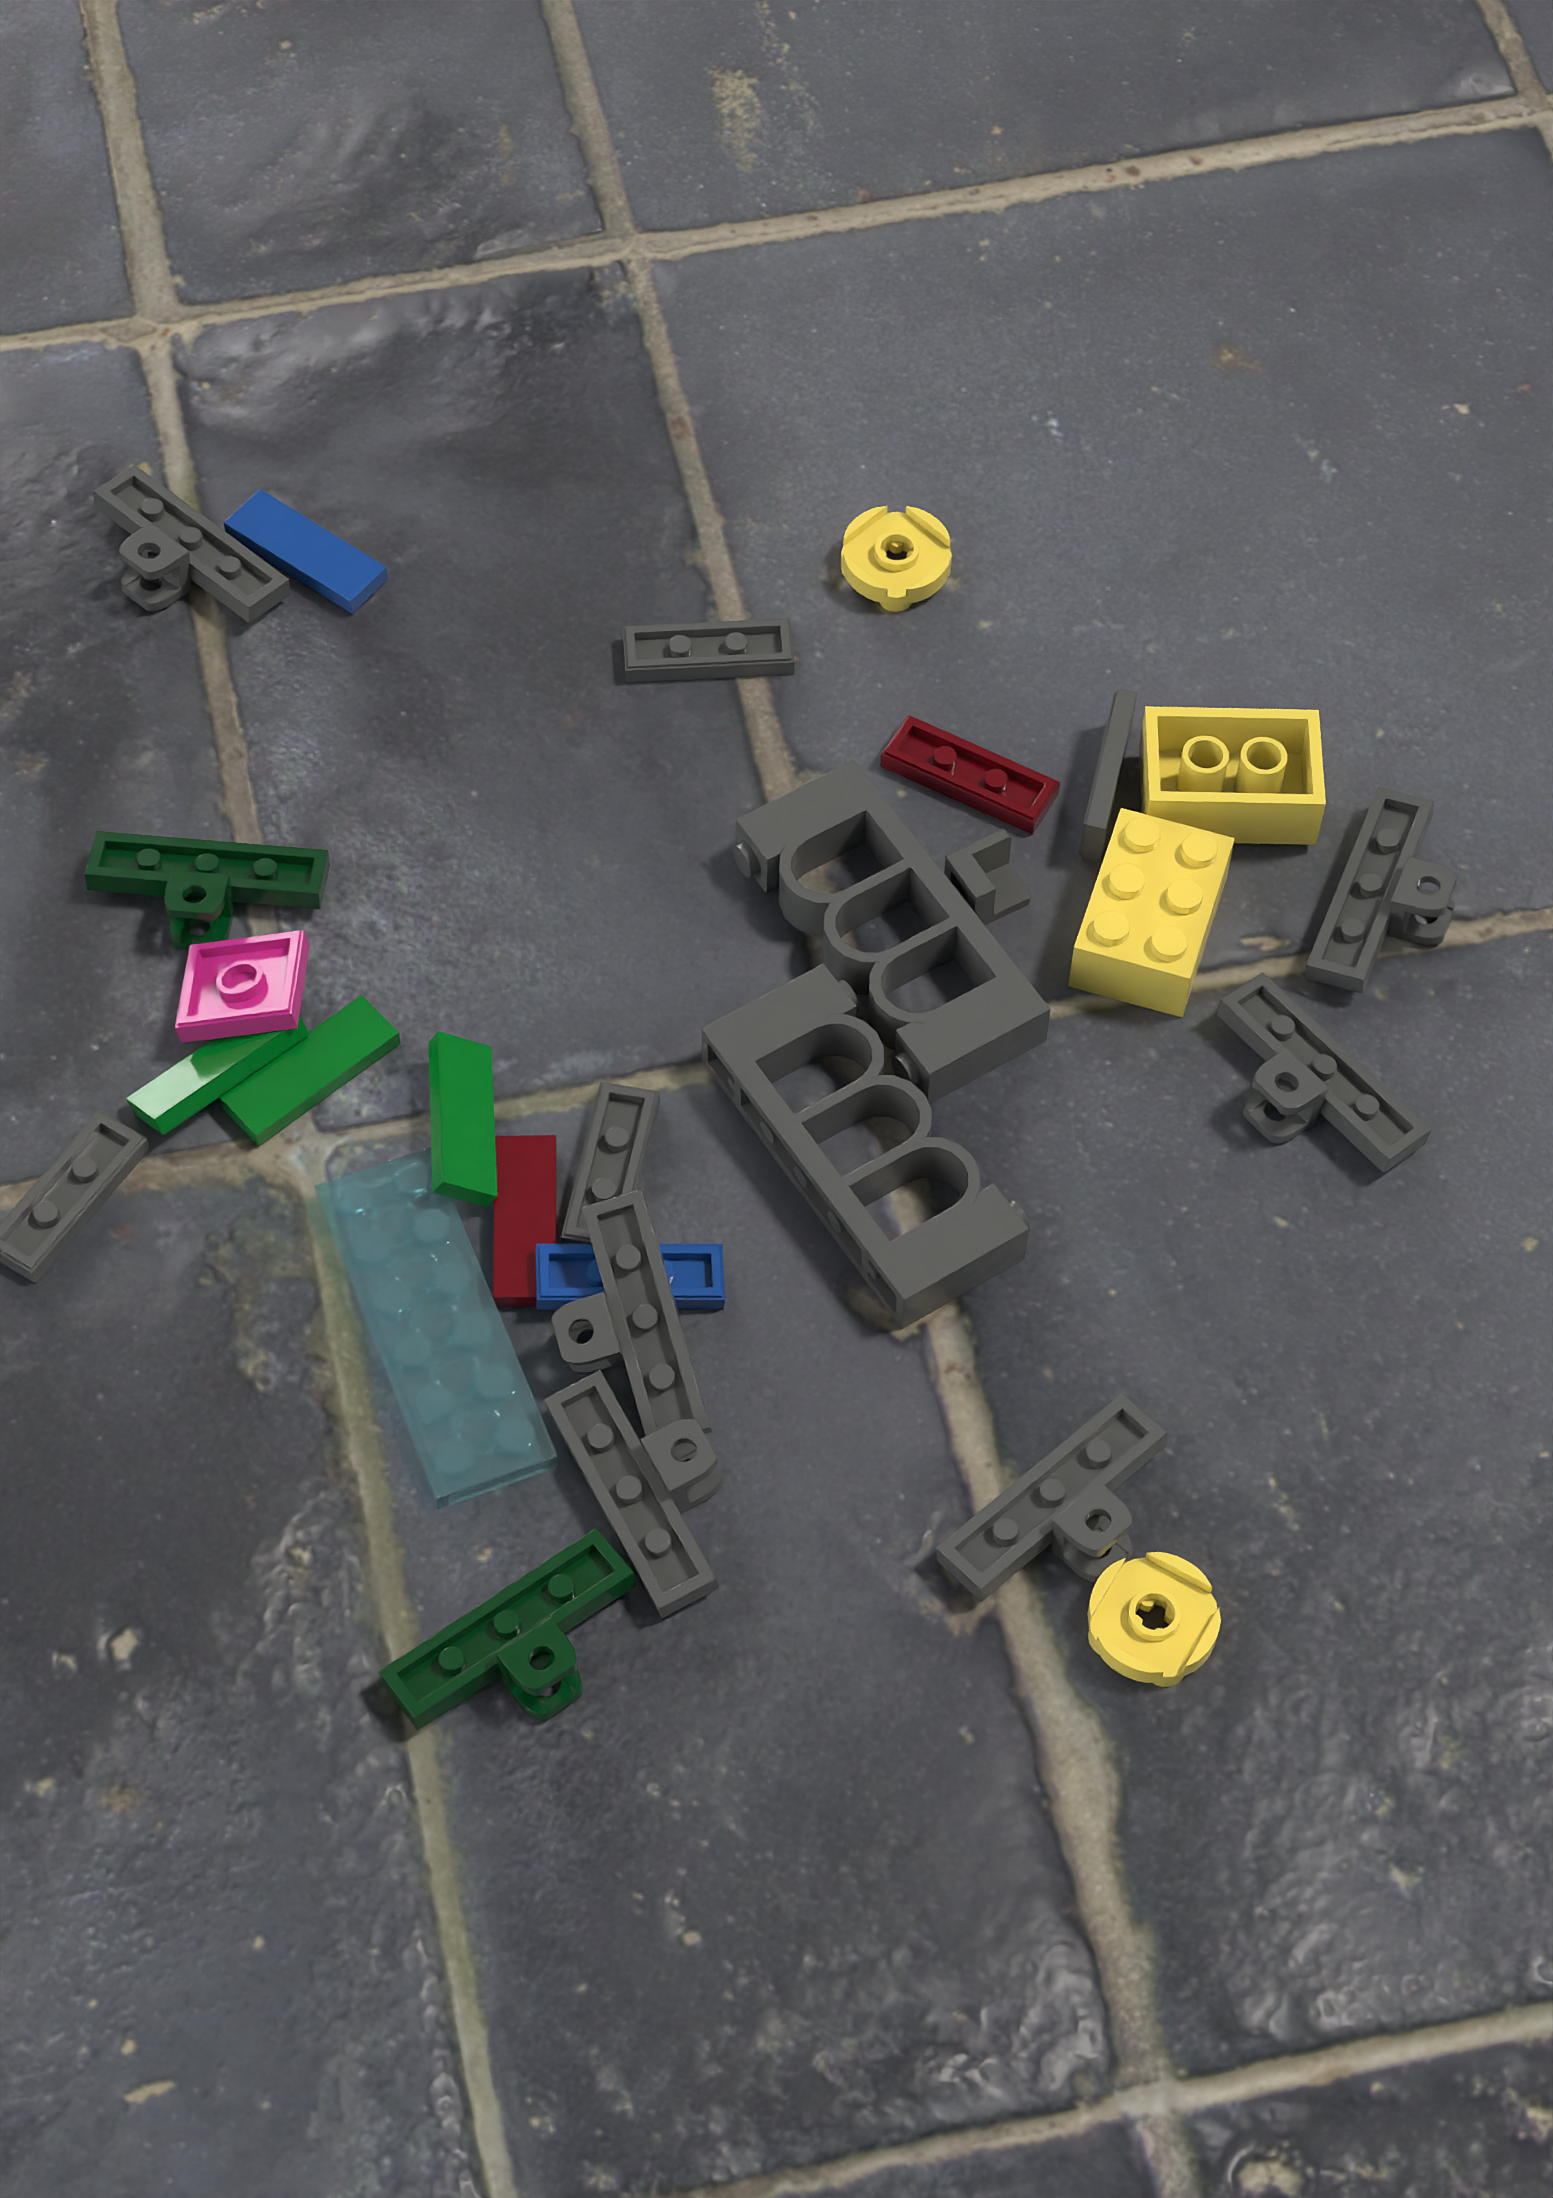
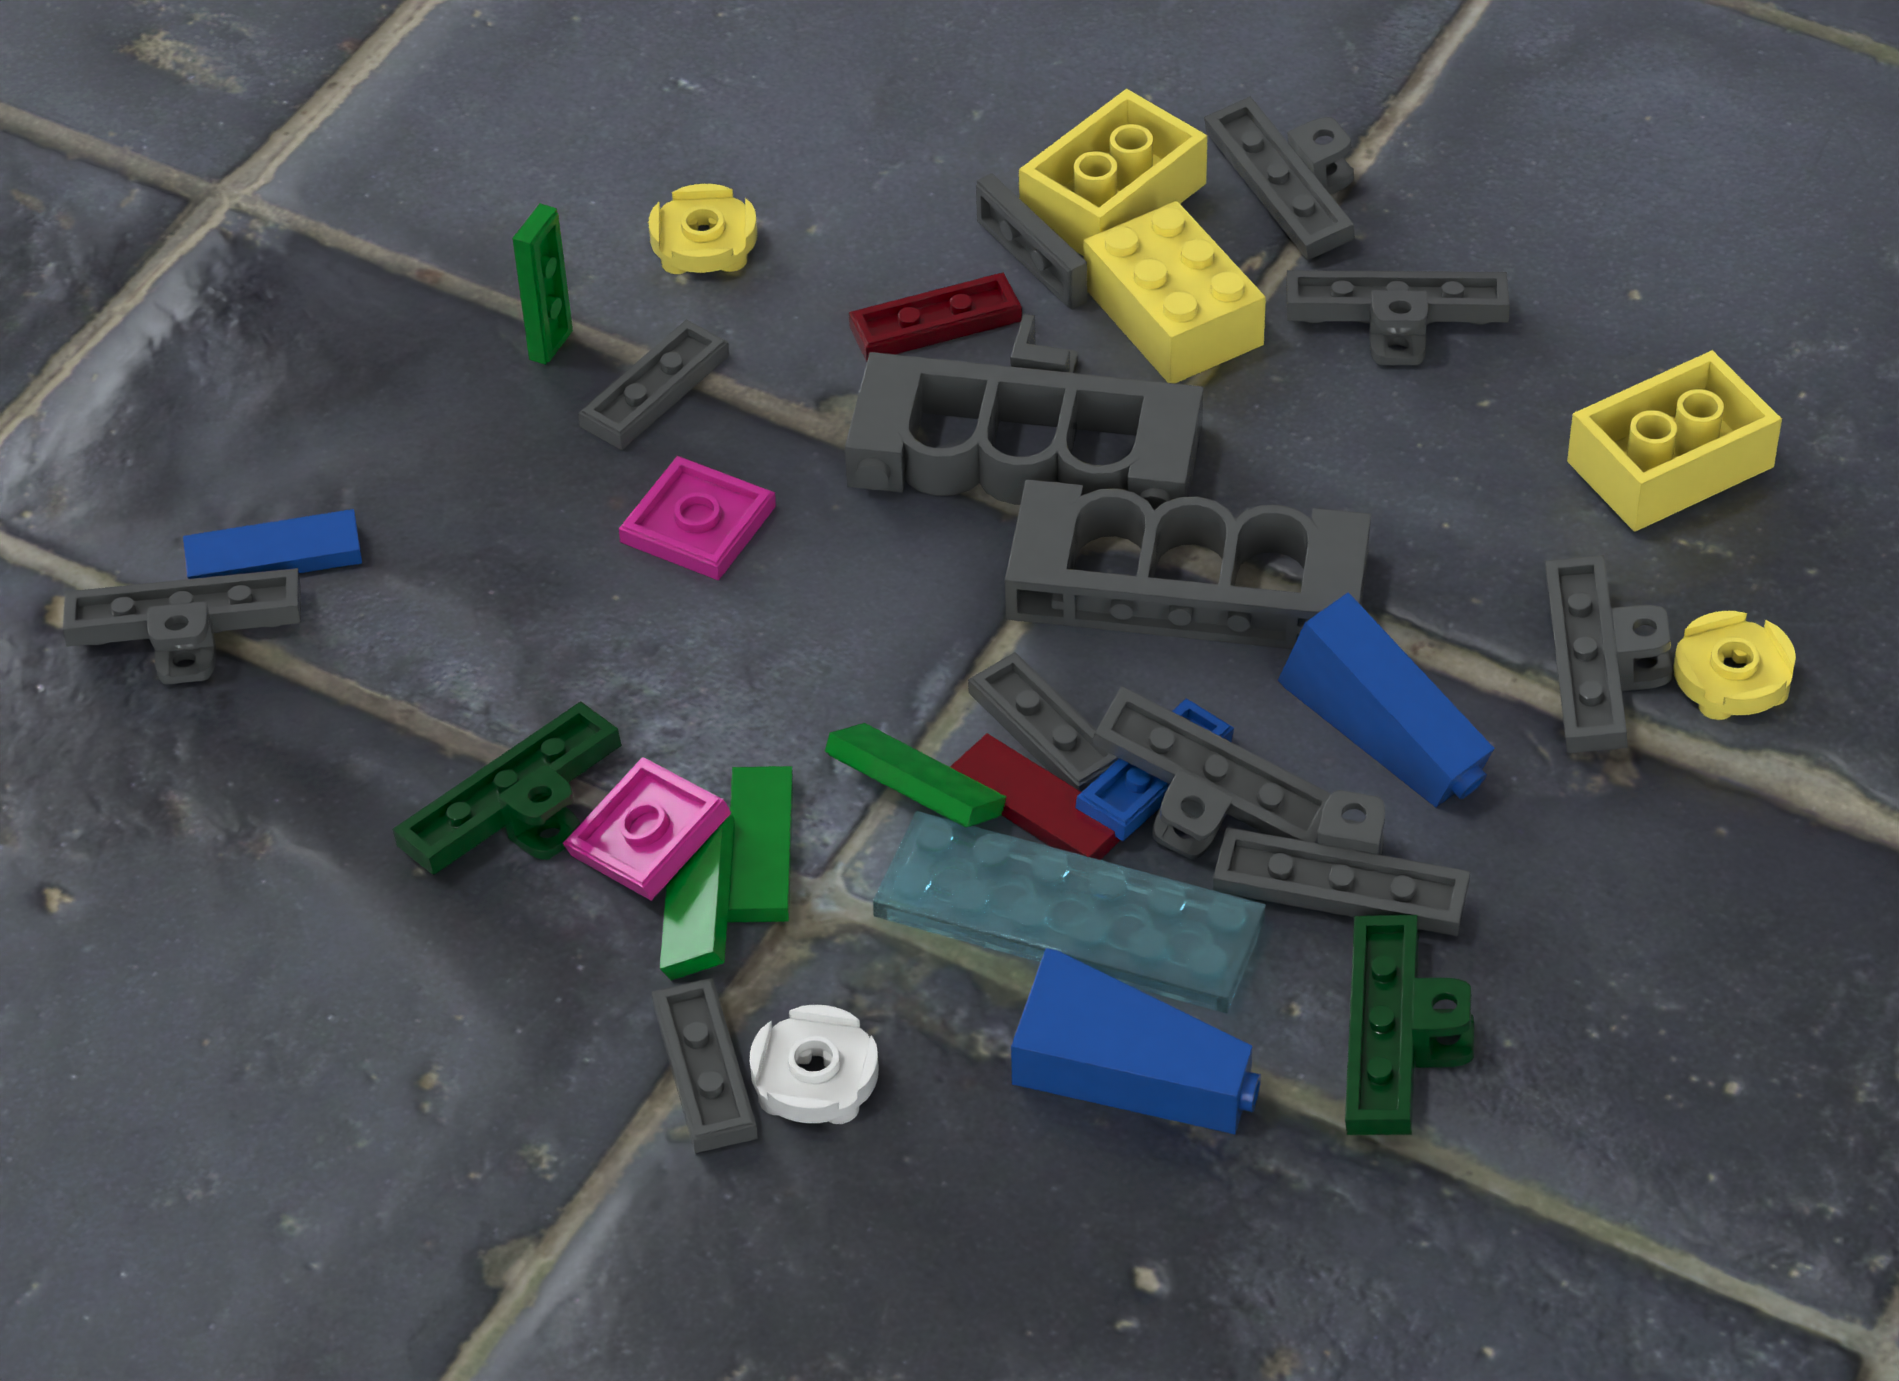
camera: 45 degrees left, 10 degrees down
none -> green tile [512,203,573,365]
none -> dark pink tile [619,456,776,581]
none -> white plate [750,1005,879,1124]
none -> blue slope [1011,948,1261,1134]
none -> blue slope [1278,592,1495,807]
none -> light yellow brick [1567,350,1782,532]

